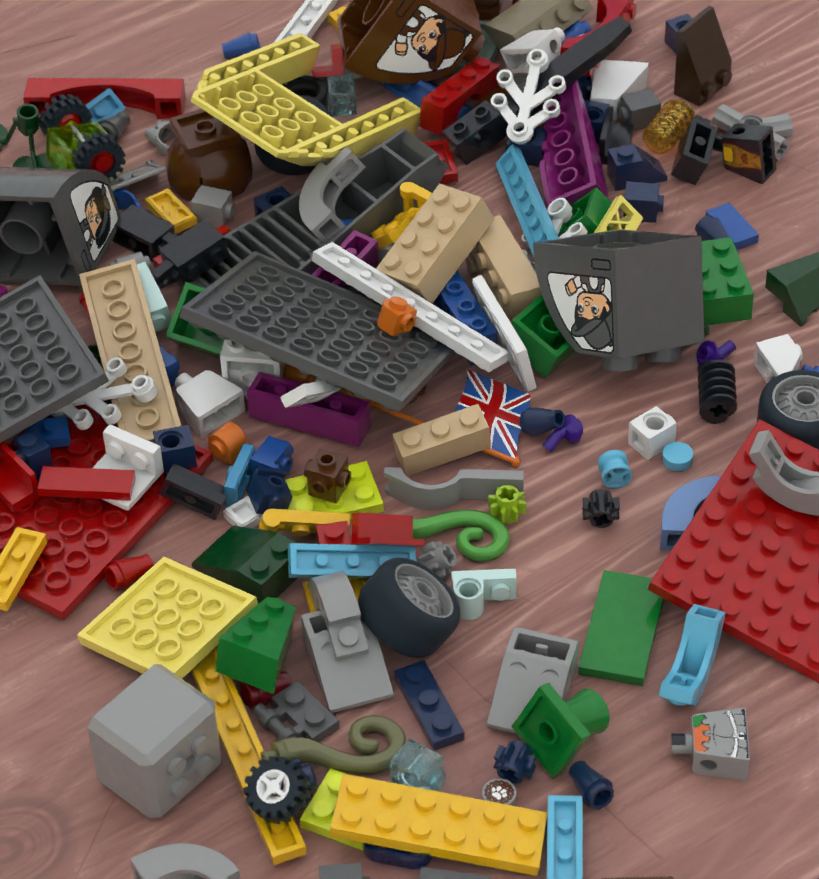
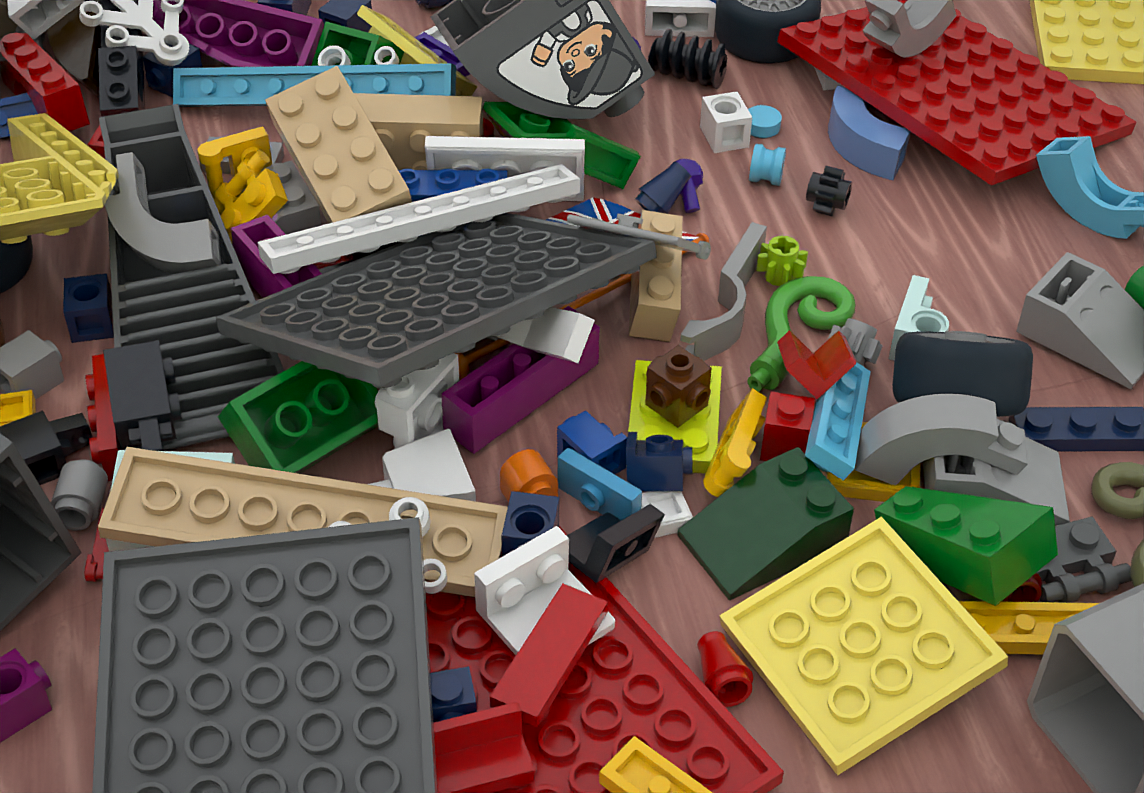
camera: 70 degrees left, 0 degrees up
orange plate [377,296,417,336] -> none
green tile [578,570,664,686] -> none
none -> green tile [564,124,641,189]
none -> light grey door [567,214,711,260]

